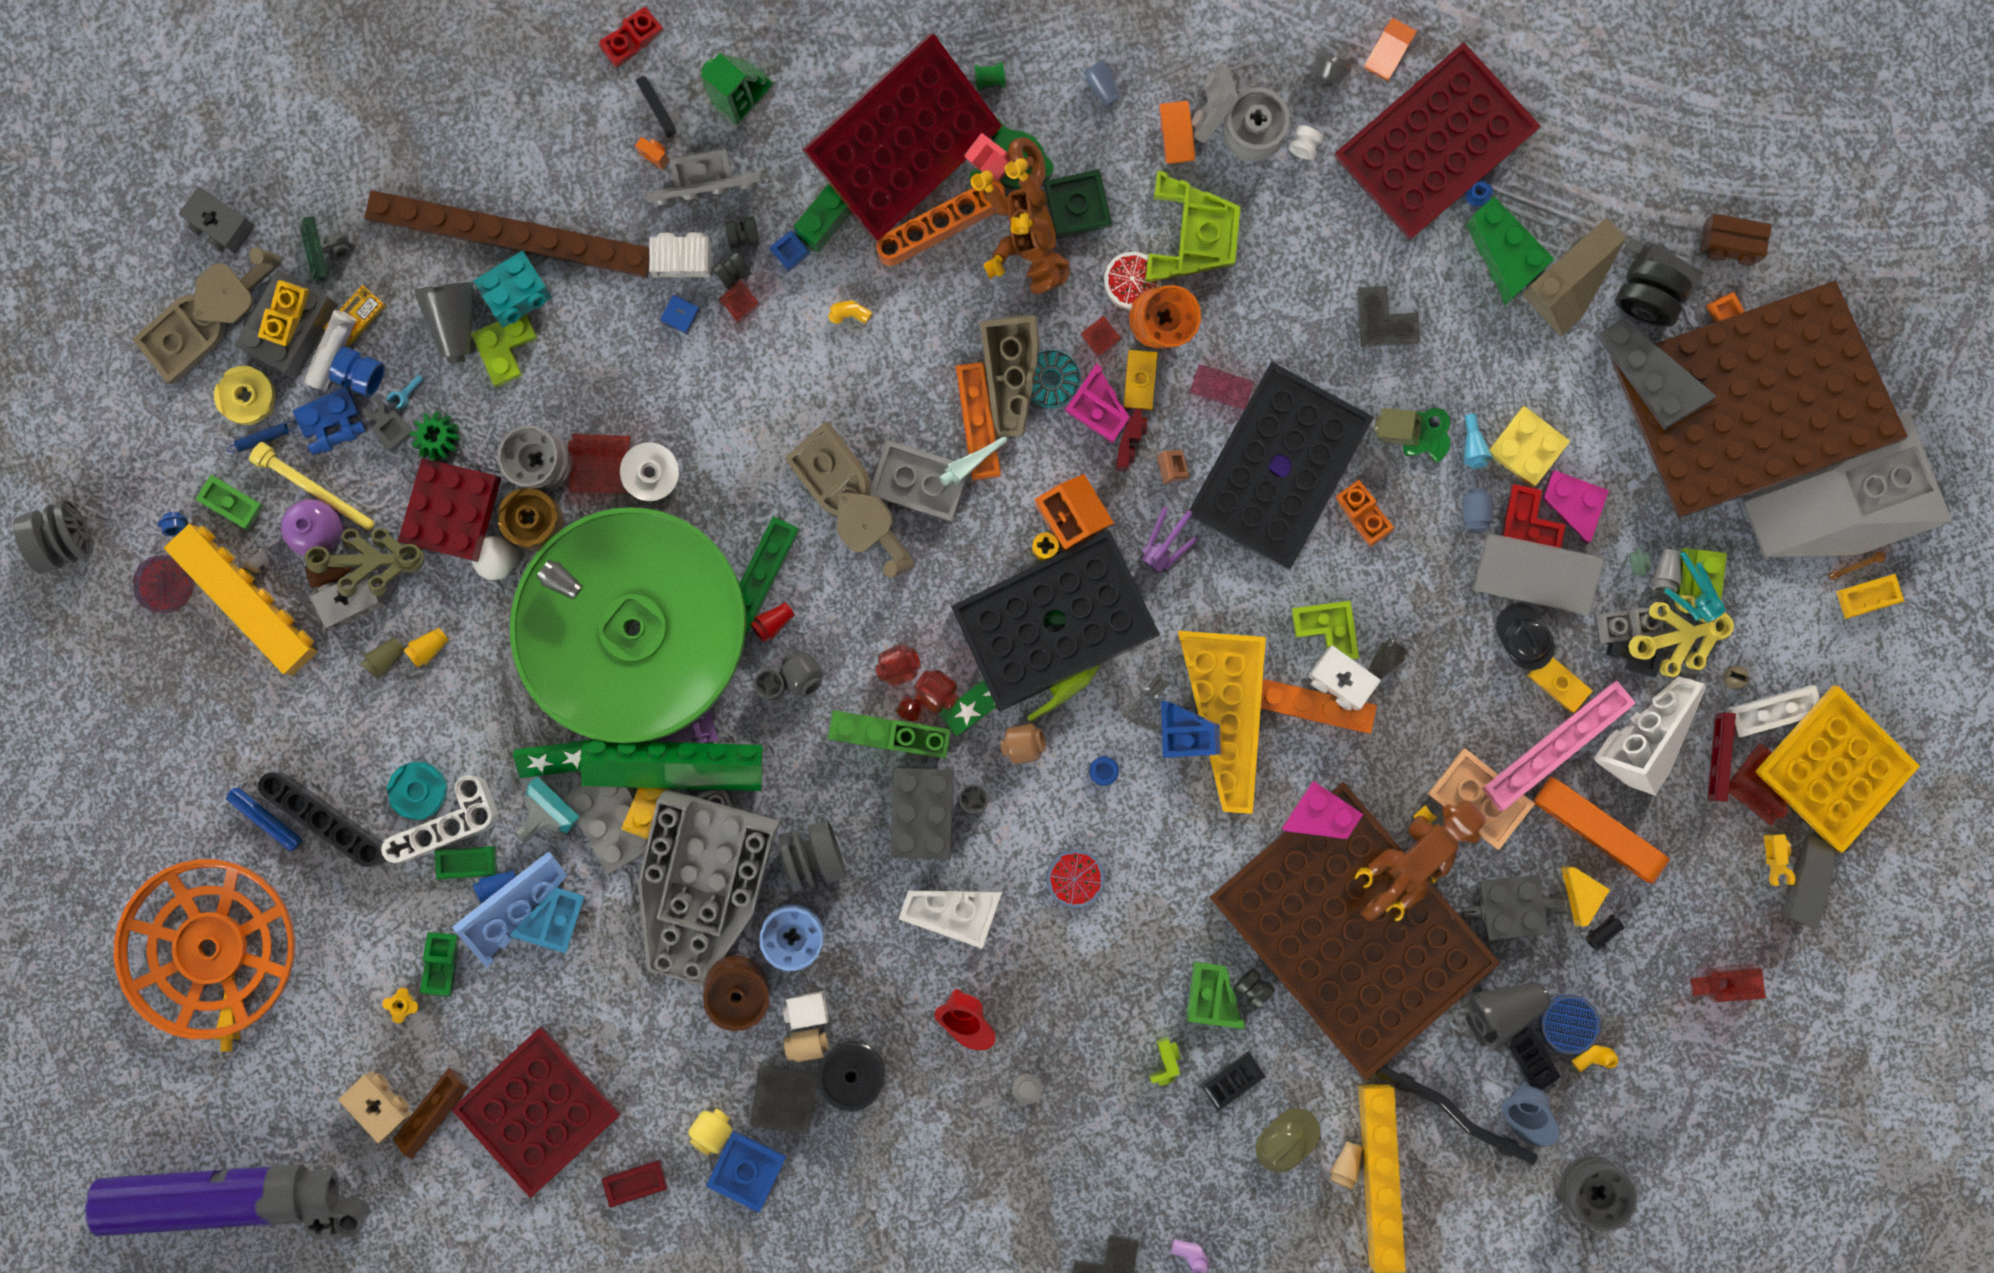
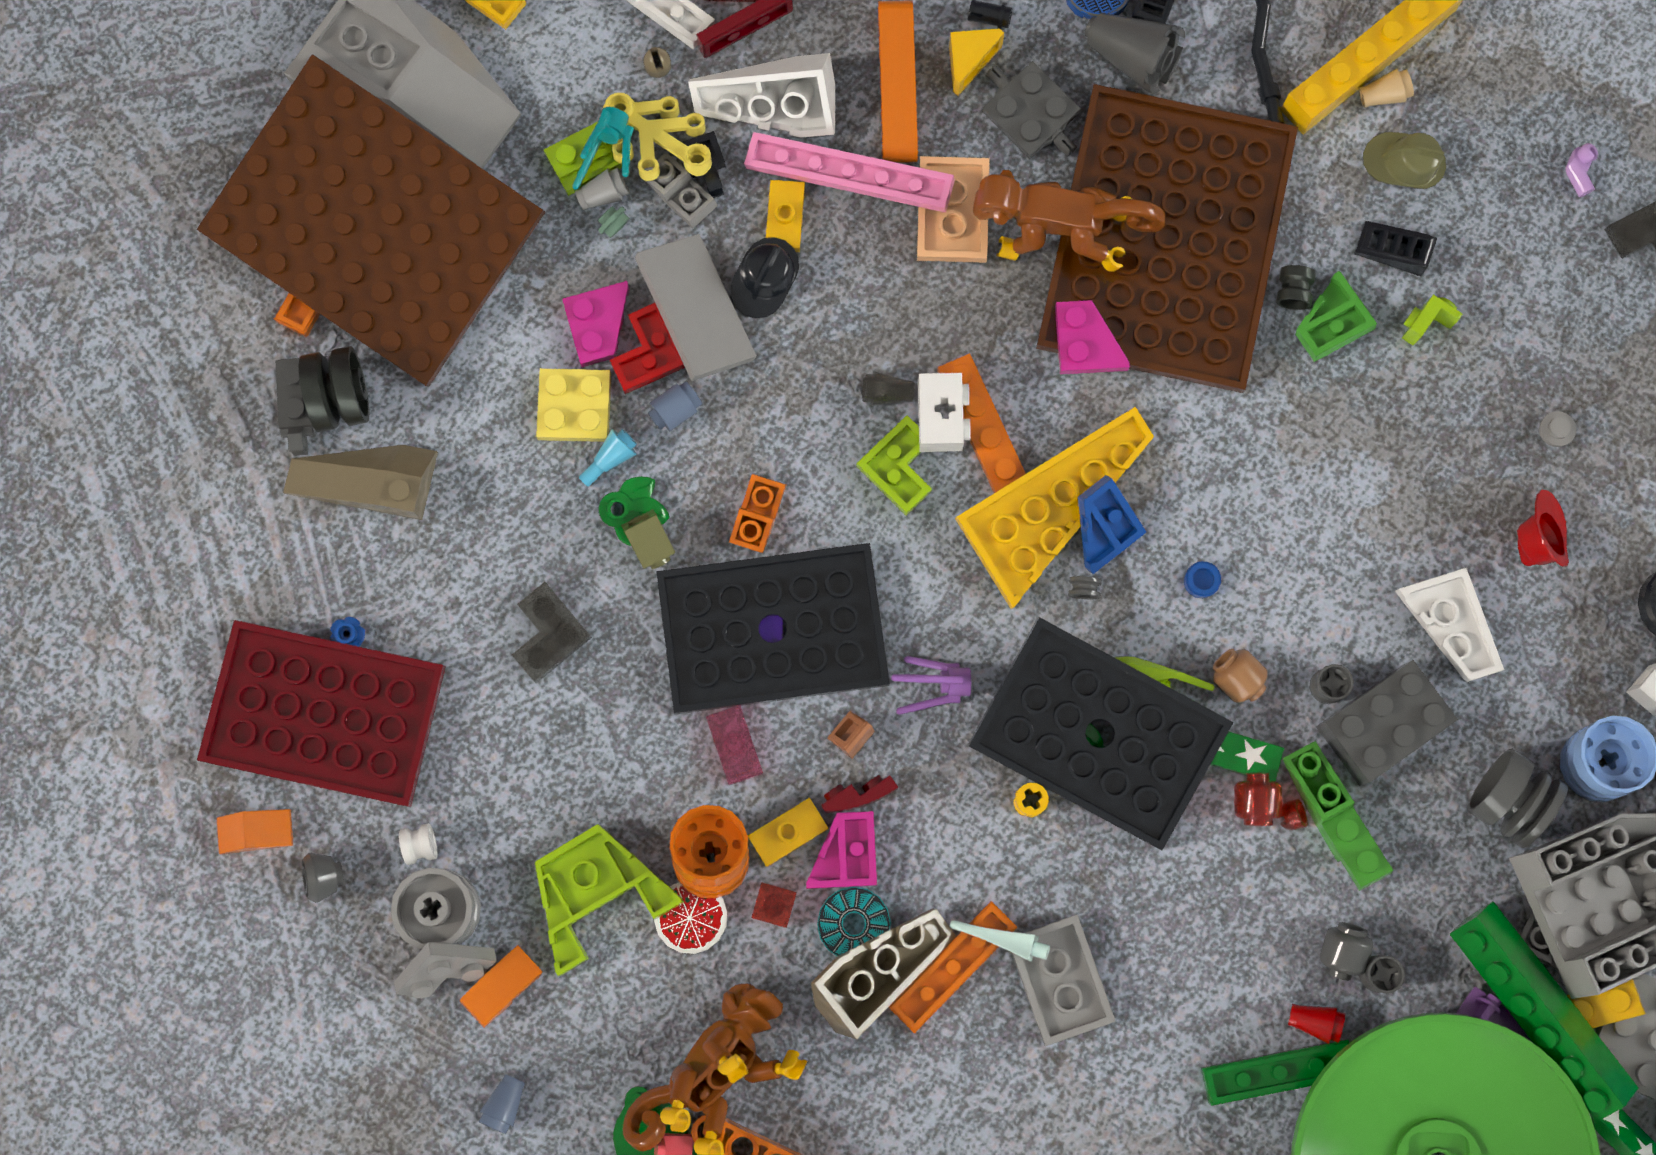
camera: 125 degrees left, 5 degrees down
dark tan plate [785,421,915,578] -> none
clear red head [875,644,921,687] -> none
orange slope [1034,474,1114,552] -> none
dark green plate [1043,169,1112,239] -> none
tile [1046,849,1105,909] -> none
green wedge [1466,196,1554,306] -> none
dark grey wing [1597,318,1717,430] -> none
reddish brown brick [1700,213,1772,266] -> none
clear orange hinge [1828,551,1886,580] -> none

